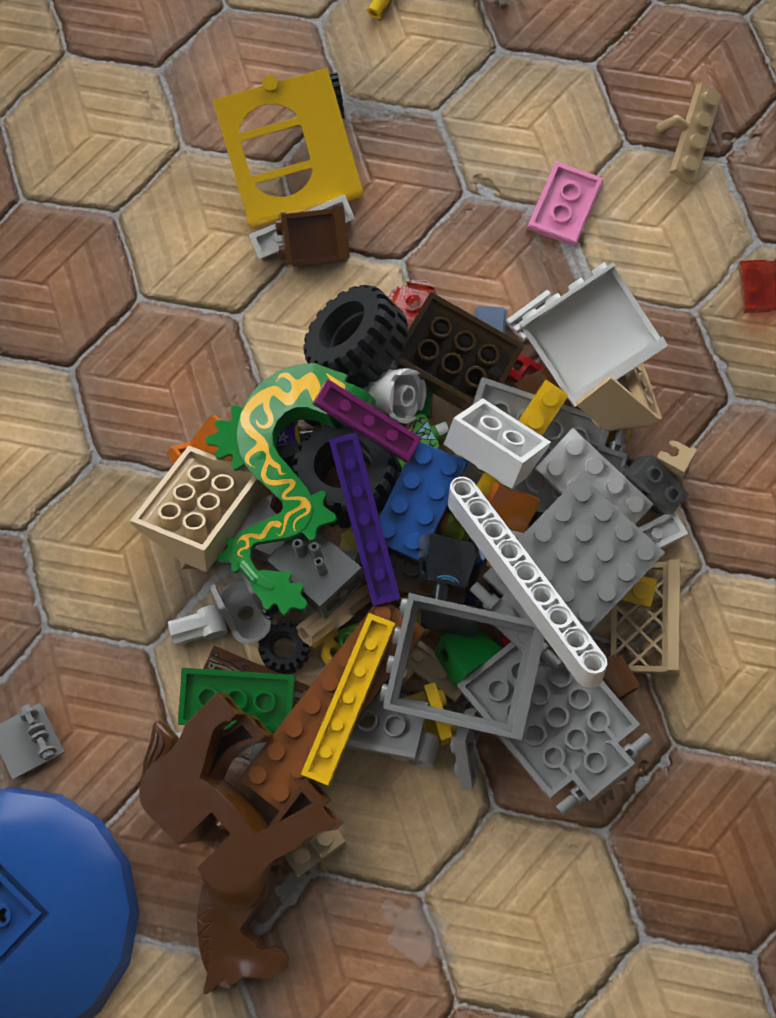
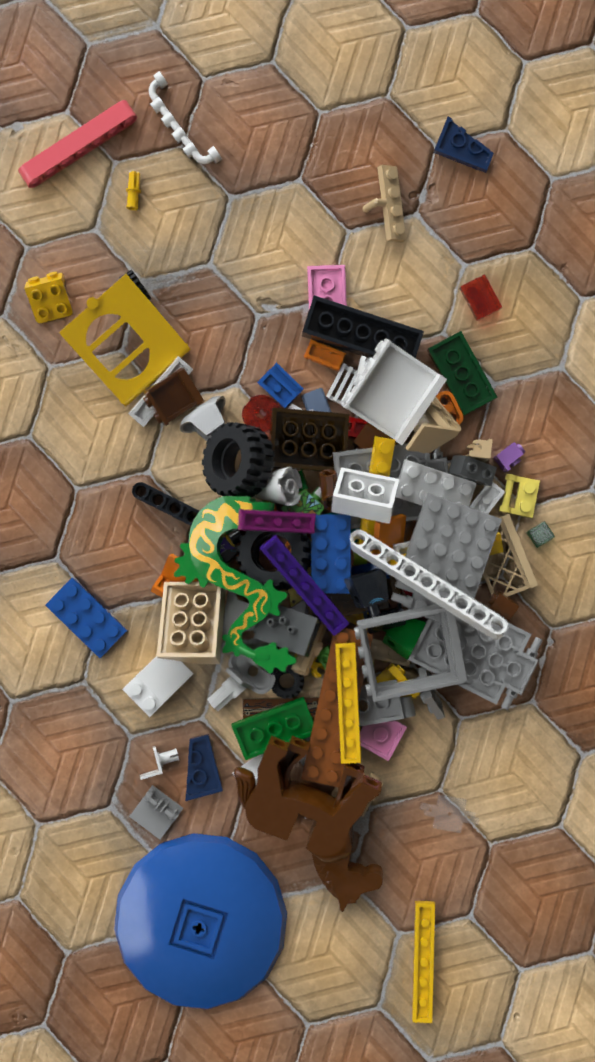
camera: 30 degrees left, 15 degrees up
none -> yellow bracket [24,272,73,323]
none -> blue plate [45,577,128,658]
none -> white slope [122,657,194,717]
none -> black beam [132,482,199,526]
none -> white bracket [140,746,179,780]
none -> piece [180,396,226,441]
none -> dark blue wing [185,734,223,801]
none -> blue plate [257,363,304,408]
none -> black brick [302,295,424,358]
none -> orange plate [304,339,346,372]
none -> reddish brown piece [319,469,337,511]
none -> bright pink plate [360,720,407,761]
none -> dark green plate [427,331,497,416]
none -> orange plate [436,391,463,425]
none -> medium lavender brick [493,442,525,473]
none -> light yellow plate [499,474,540,518]
none -> clear green slope [526,521,555,548]

